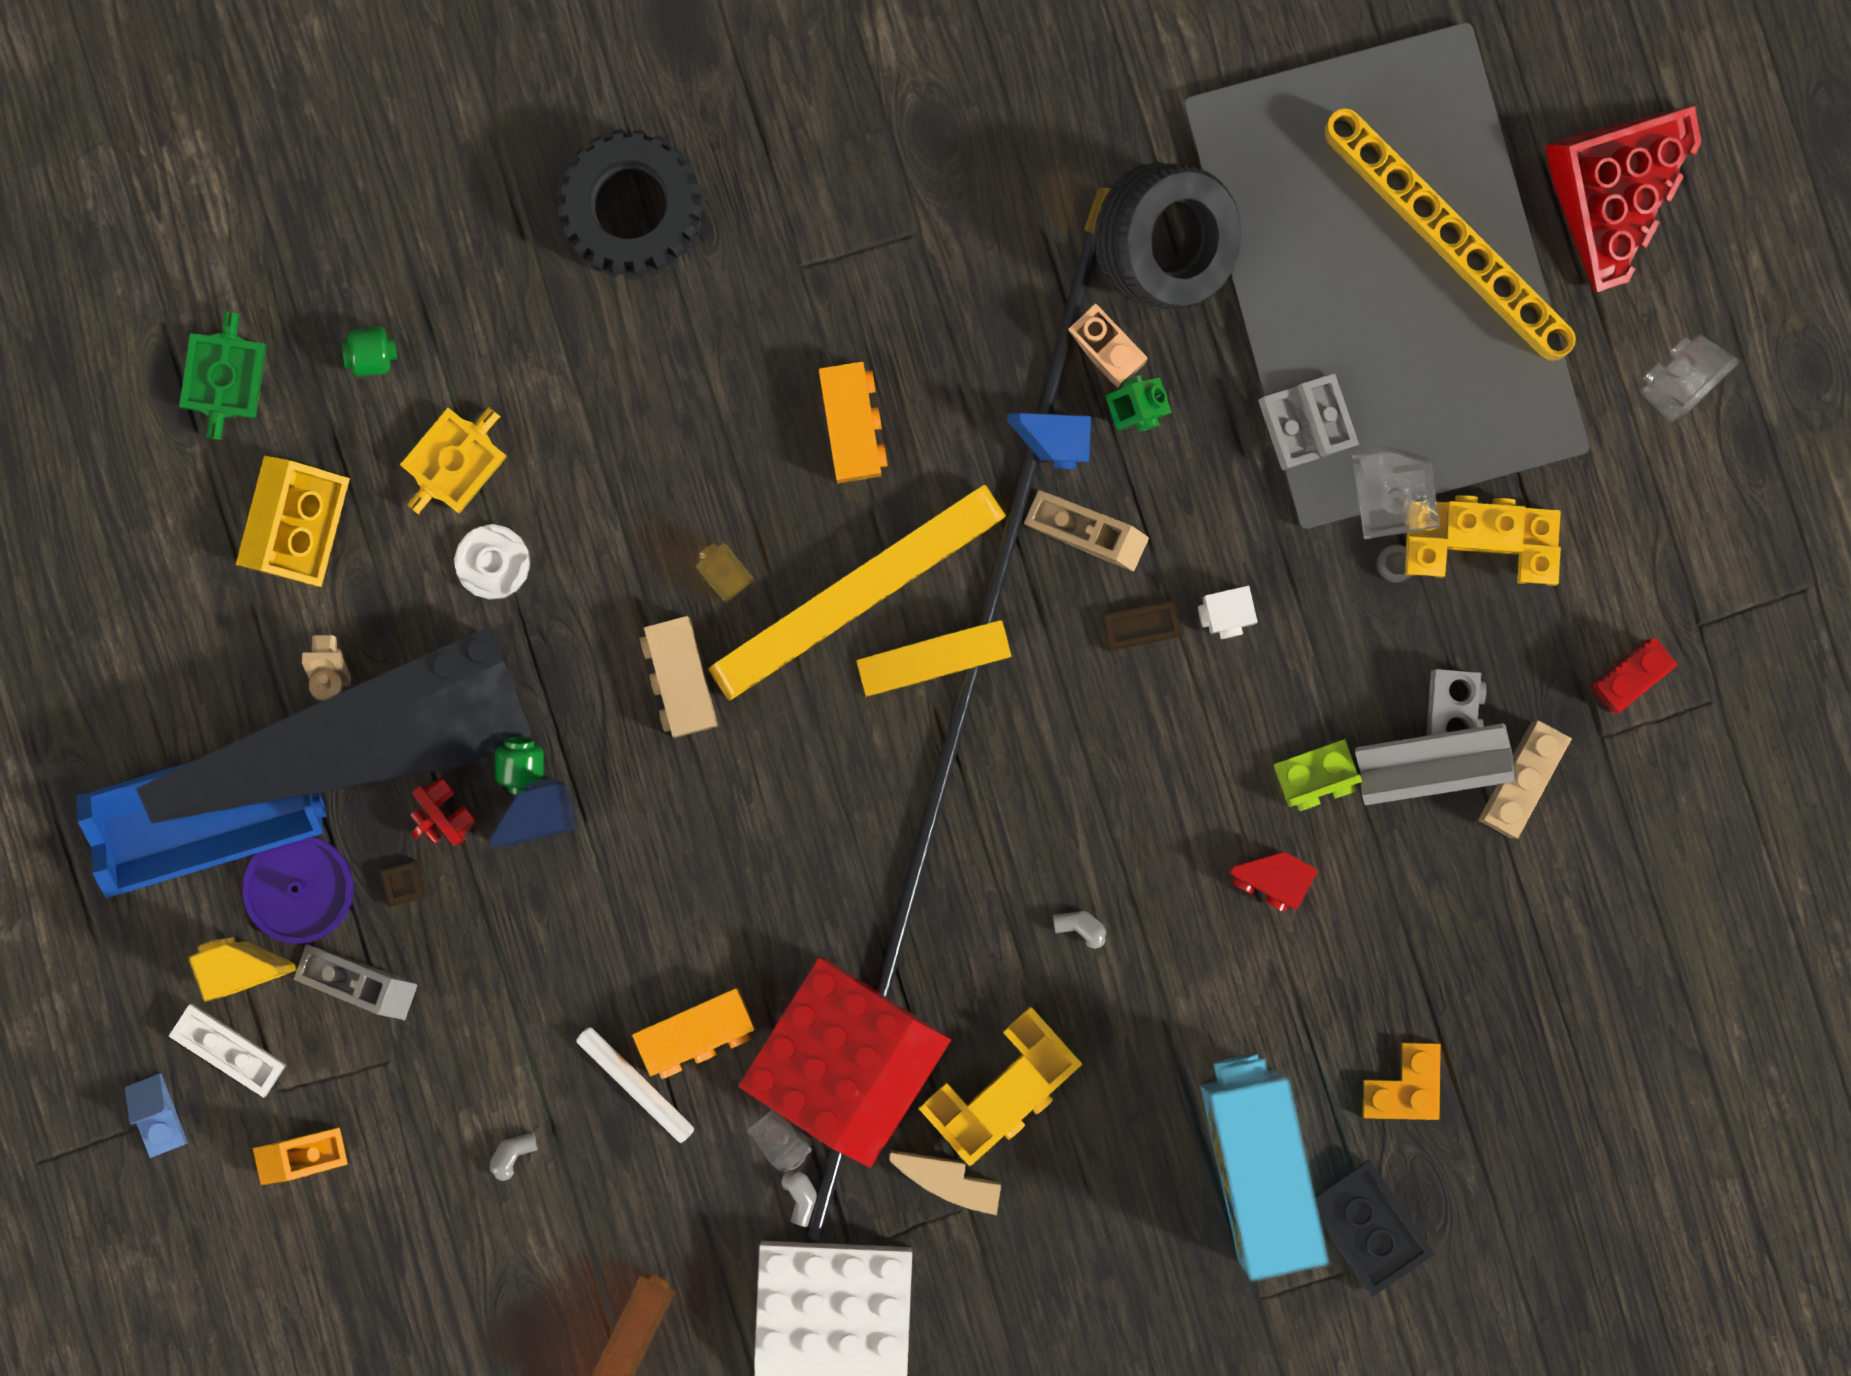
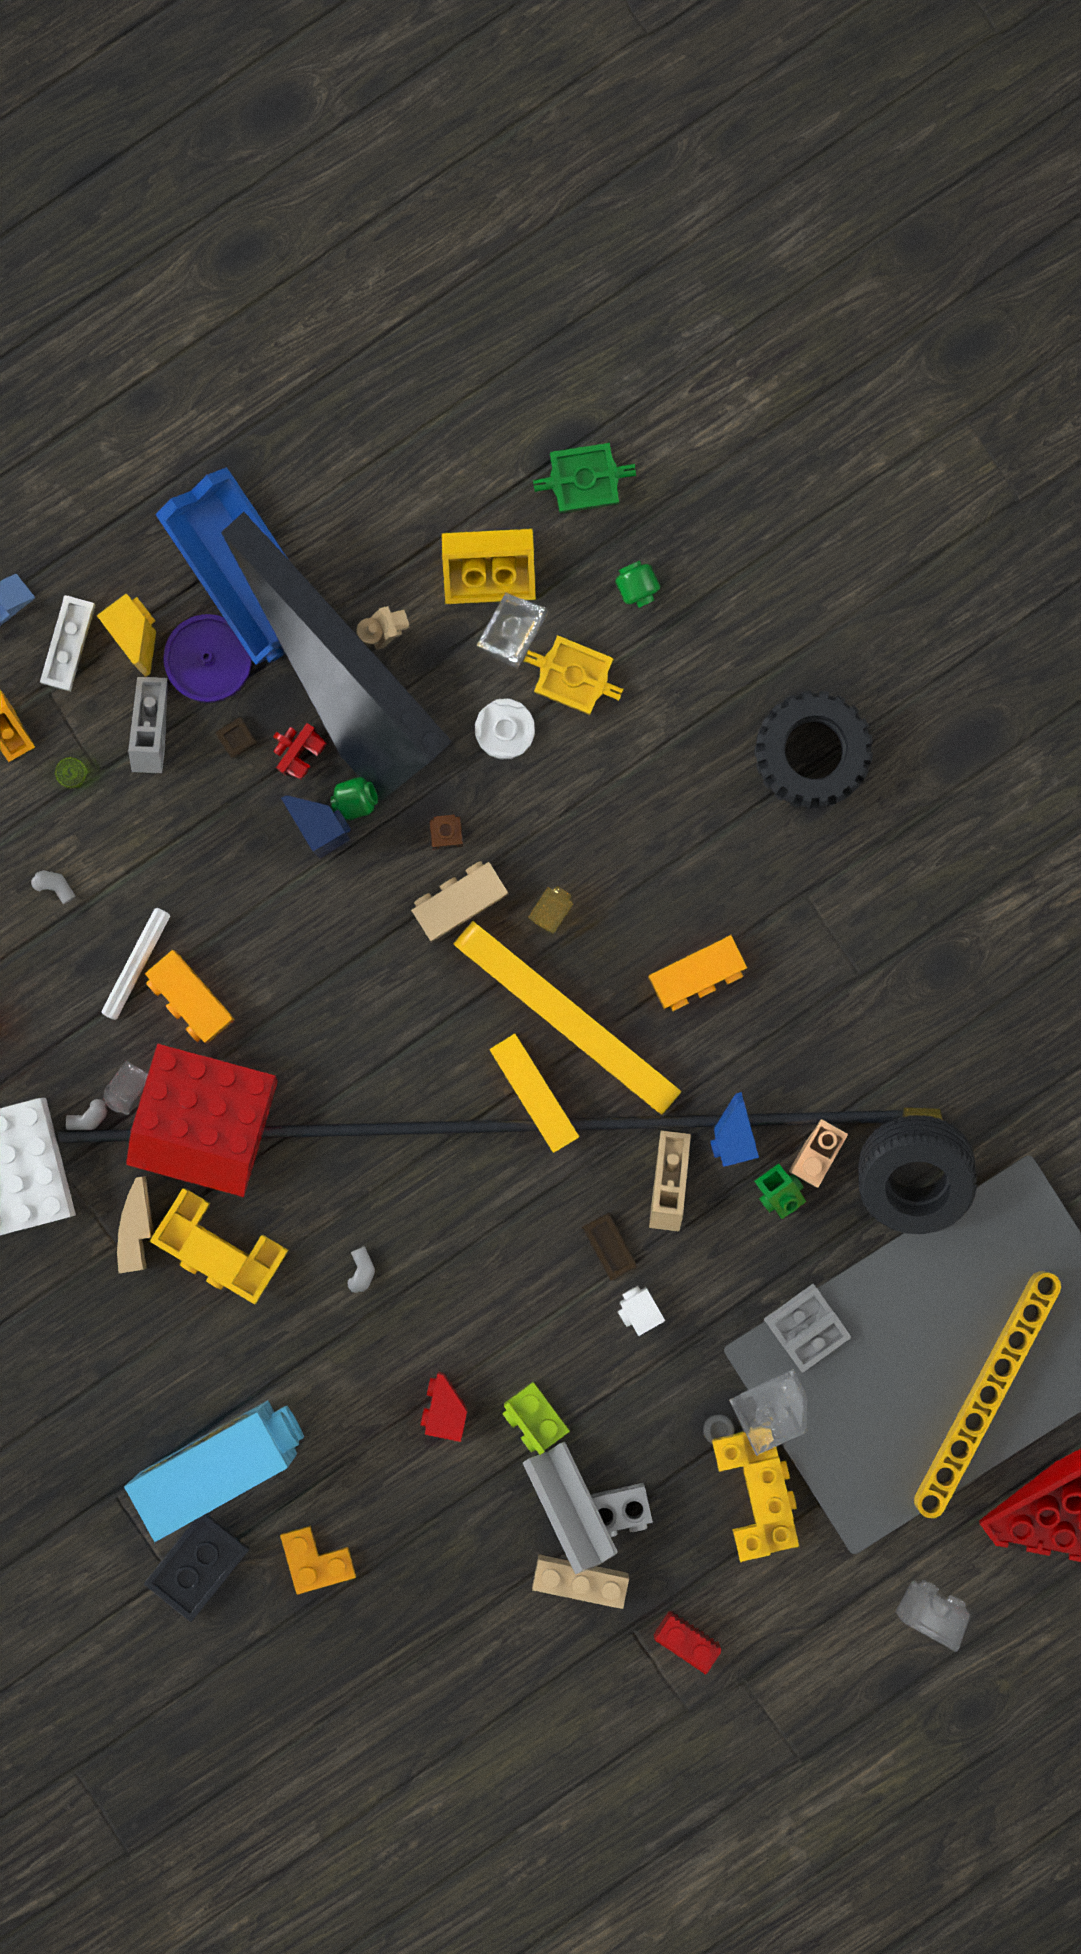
camera: 70 degrees right, 0 degrees up
none -> clear neon green tile [55,757,87,788]
none -> reddish brown window [429,814,463,850]
none -> clear slope [476,593,549,669]

